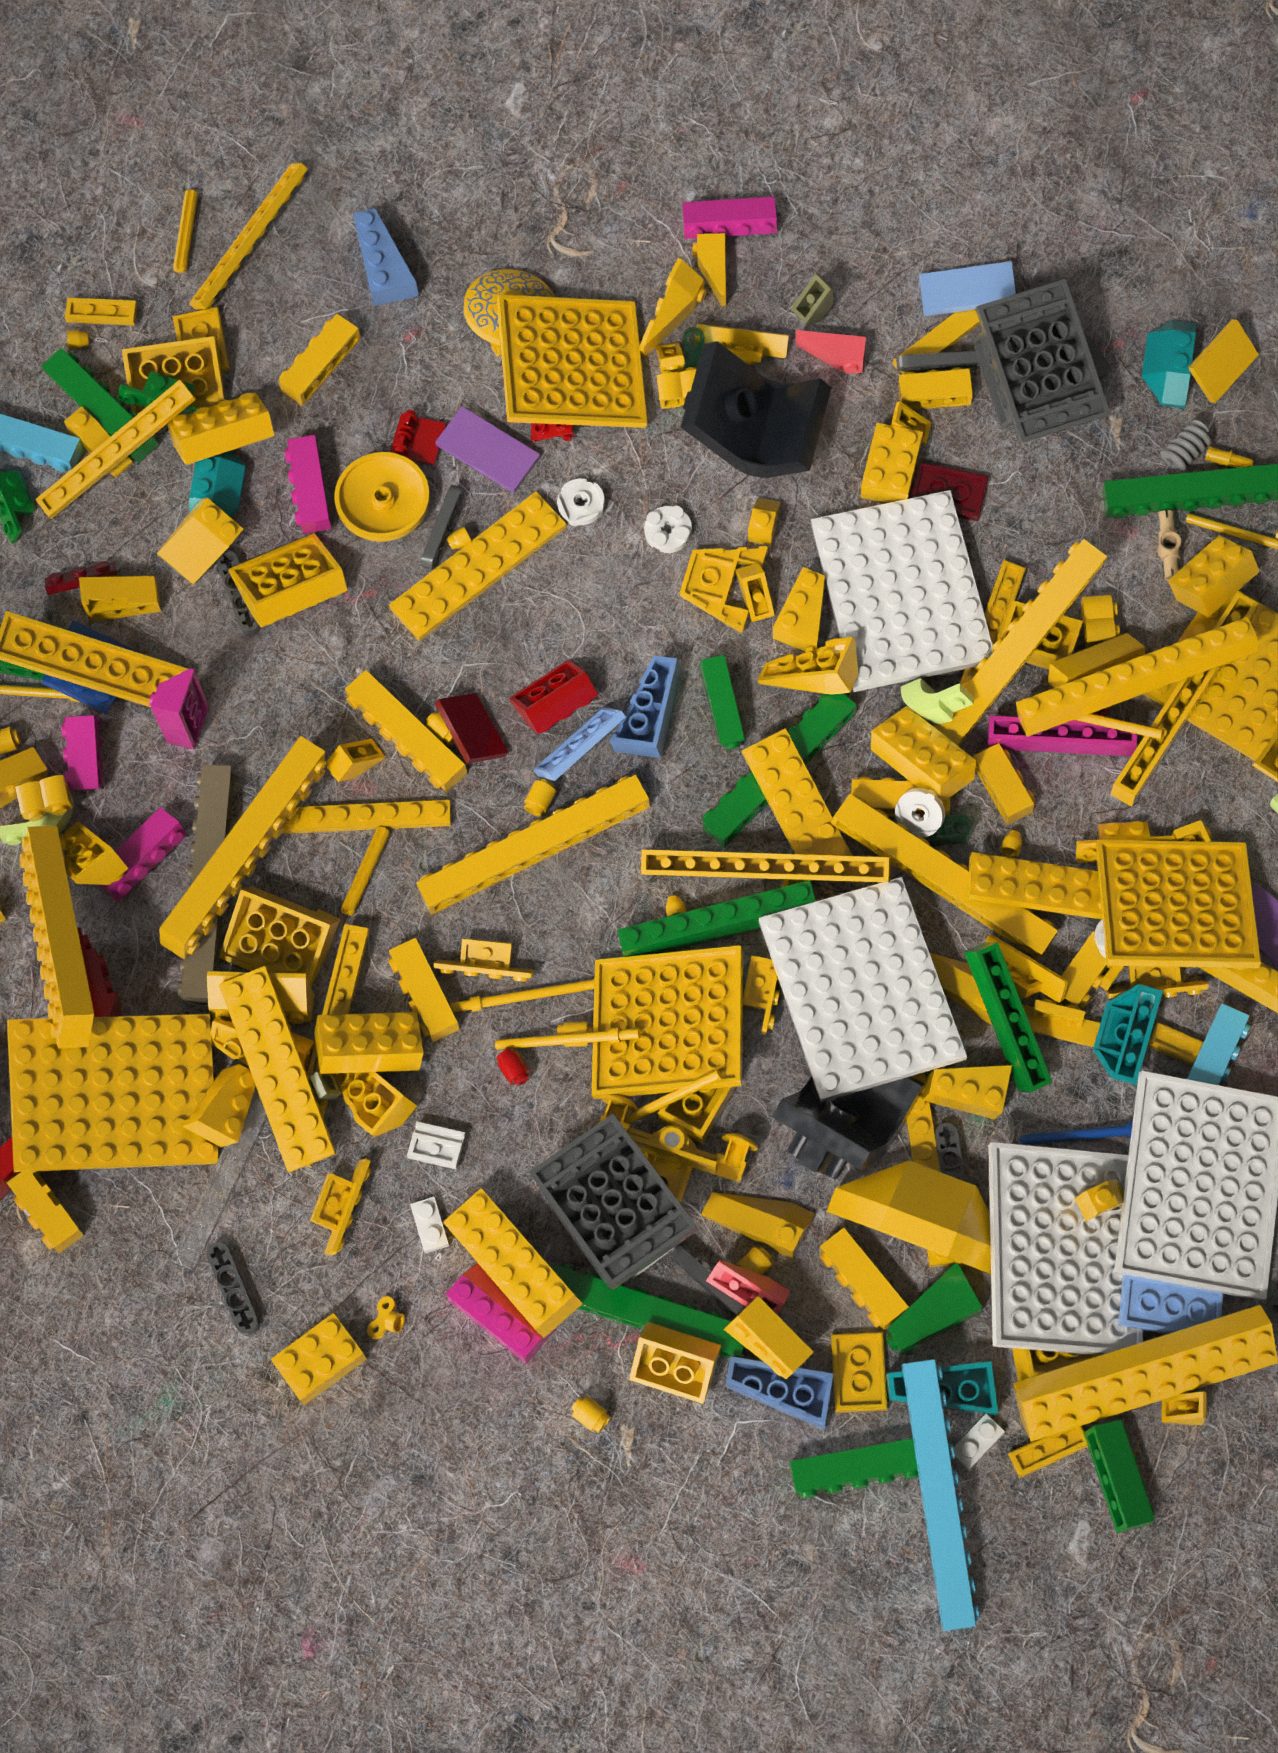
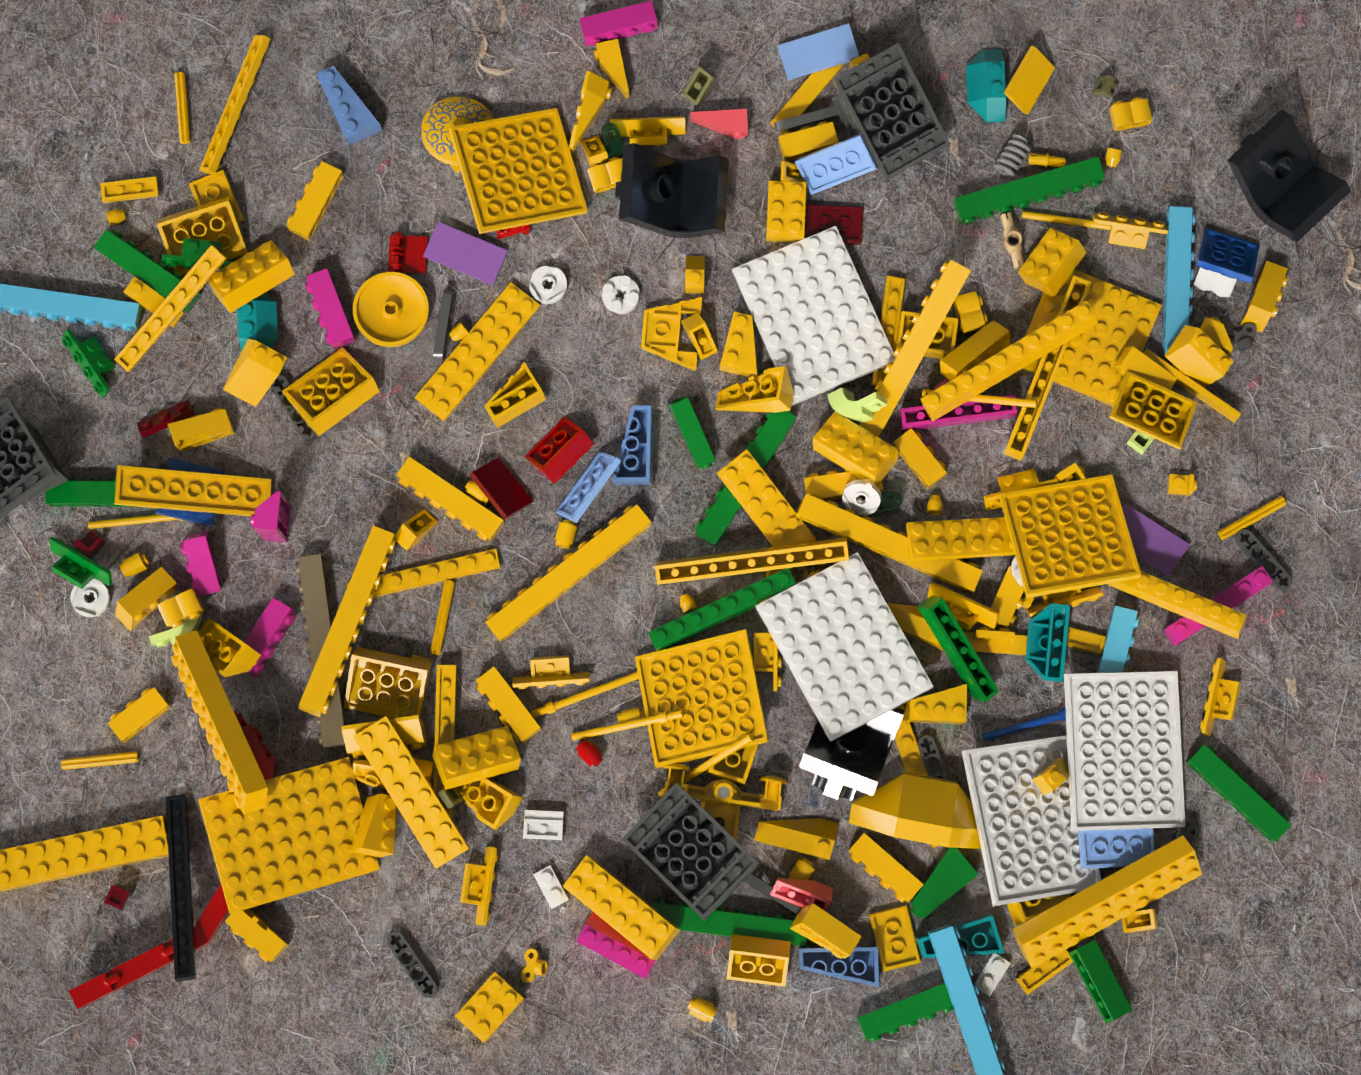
camera: 15 degrees left, 10 degrees up
none -> yellow wedge [484,362,546,428]
none -> light blue tile [795,133,878,195]

